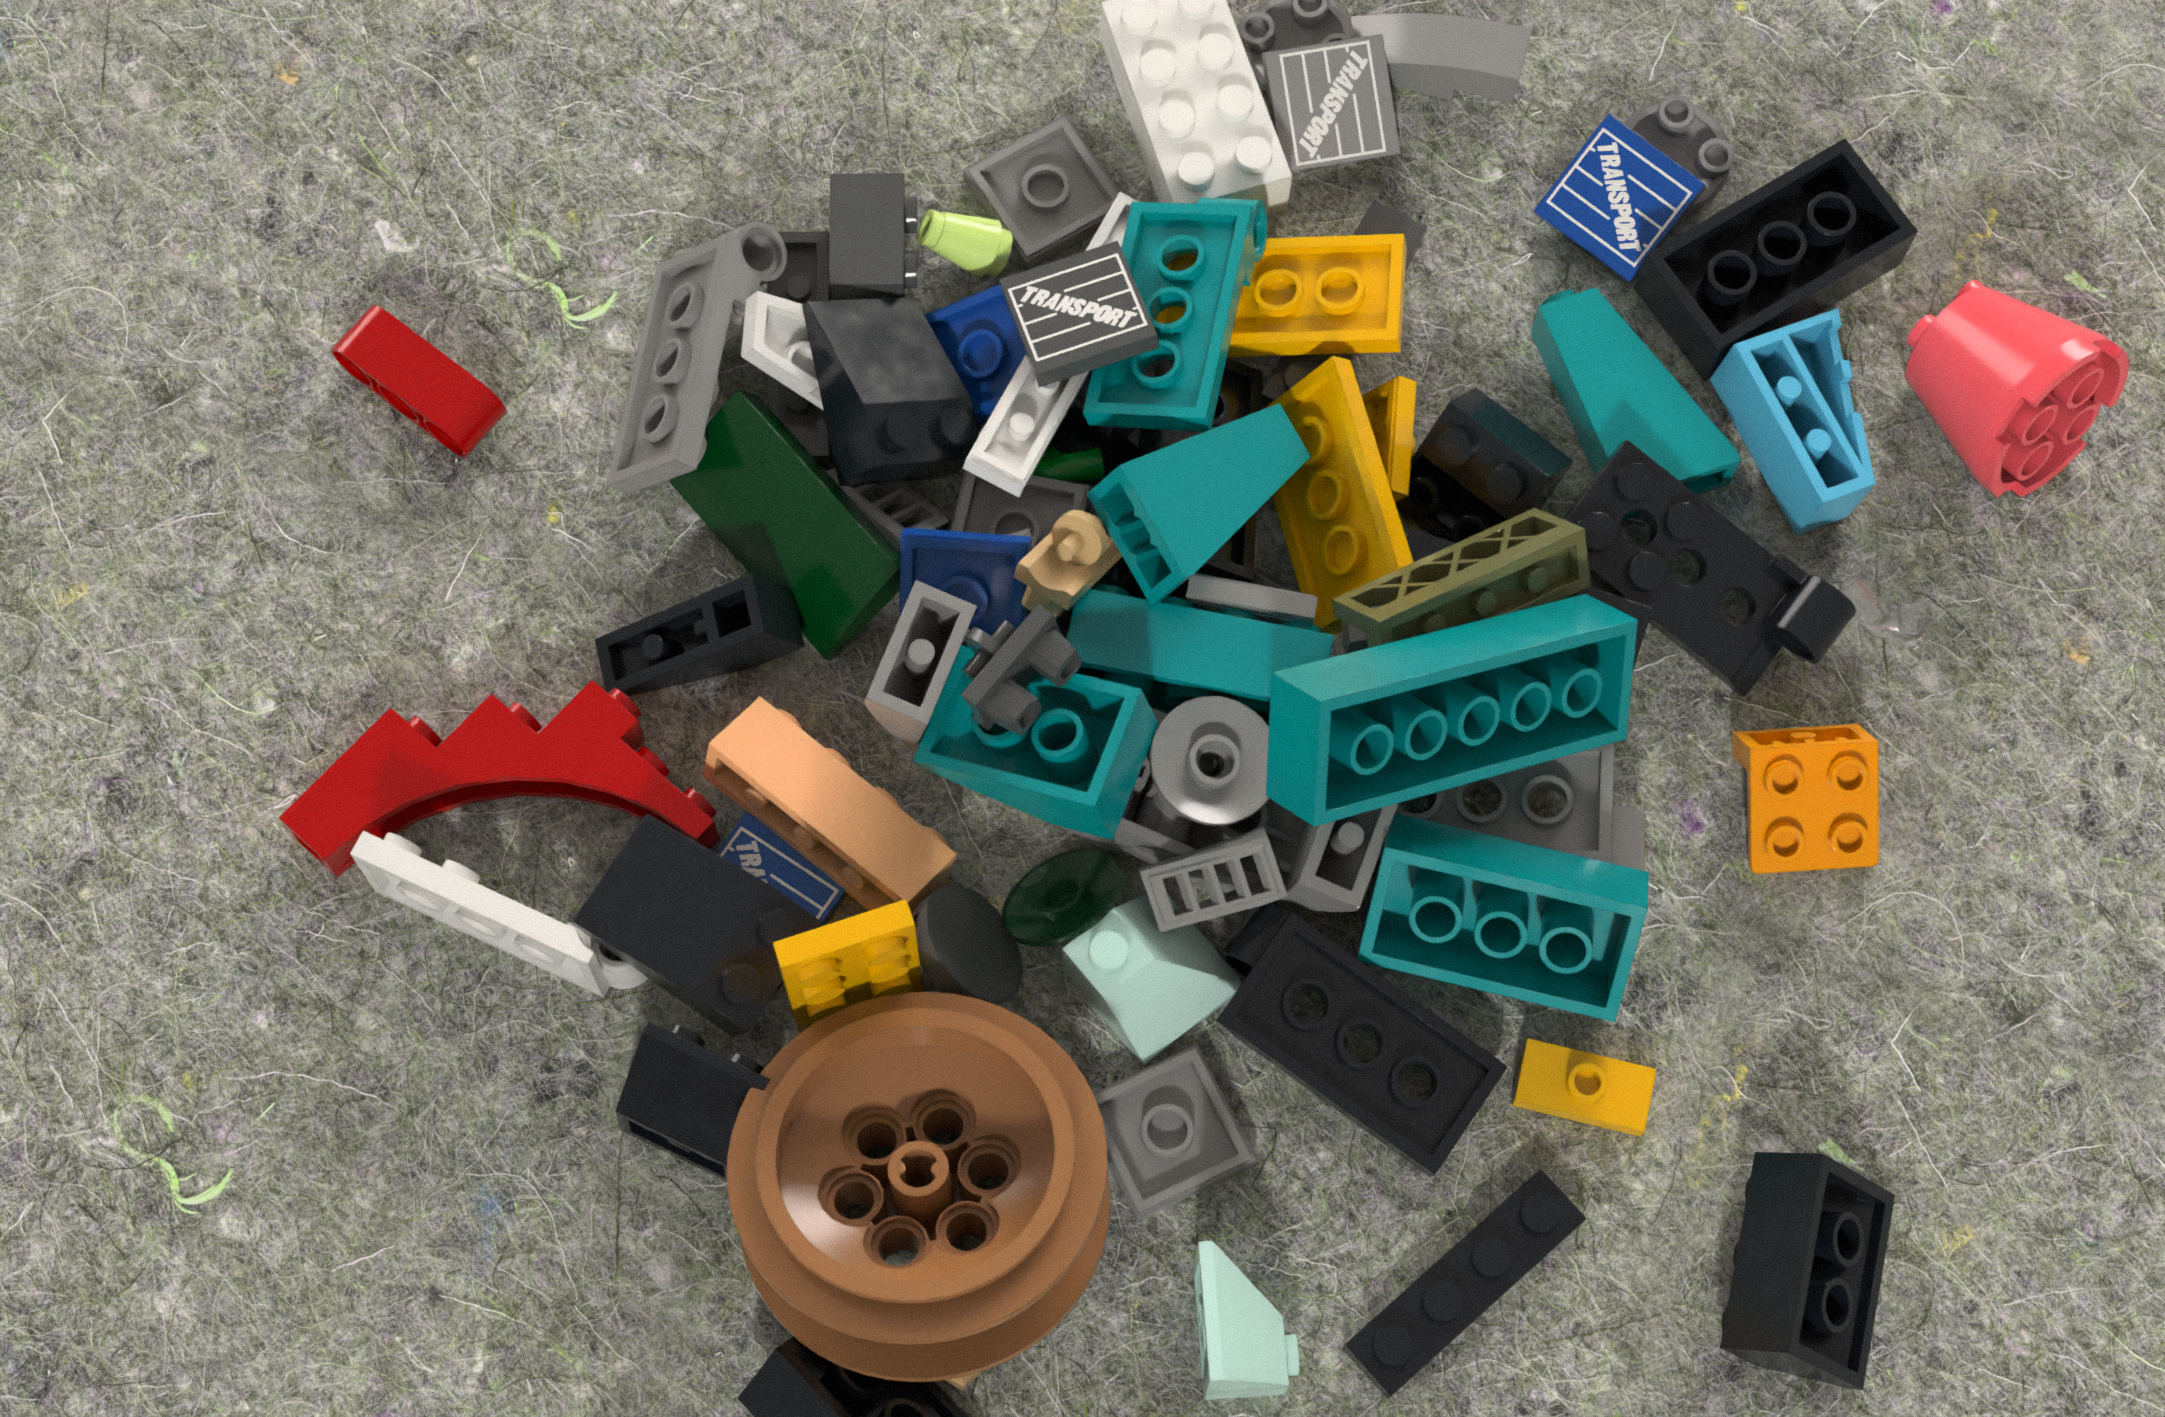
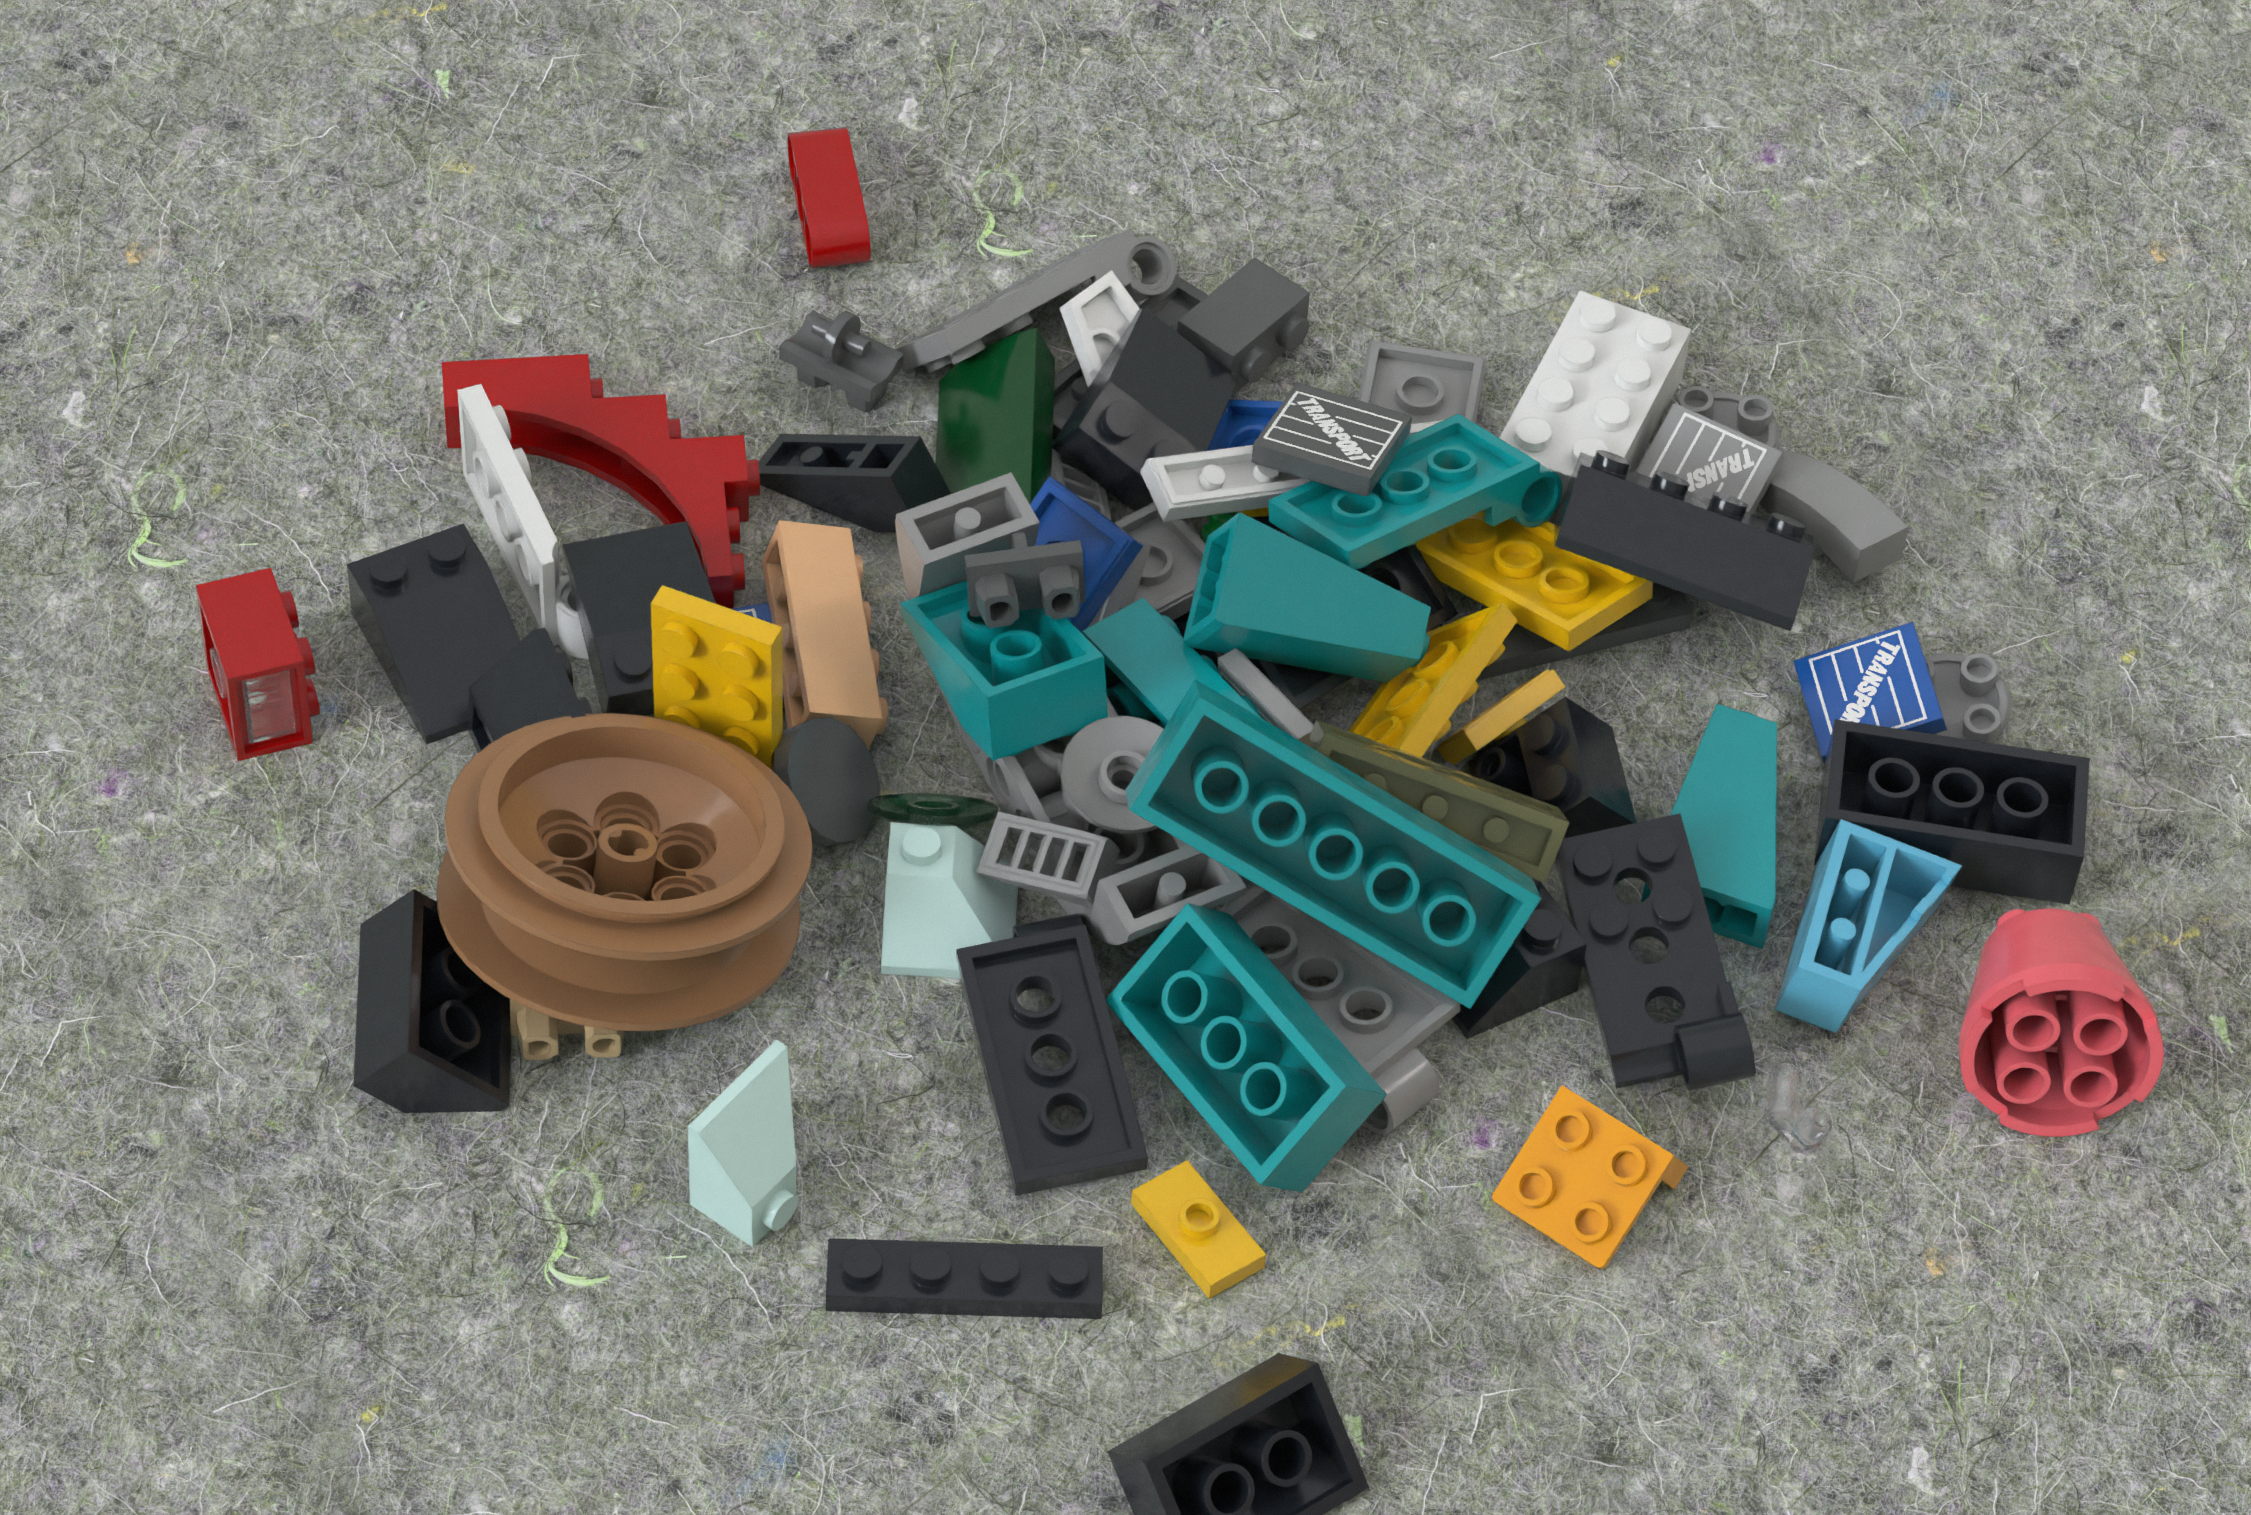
camera: 40 degrees right, 20 degrees down
yellowish green cone [917,209,1013,278] -> none
tan hips [1013,510,1122,620] -> none
light grey tile [1093,1044,1256,1223] -> none
none -> red piece [195,568,320,761]
none -> black slope [347,523,520,745]
none -> dark grey hips [779,310,904,413]
none -> black slope [1554,450,1815,631]

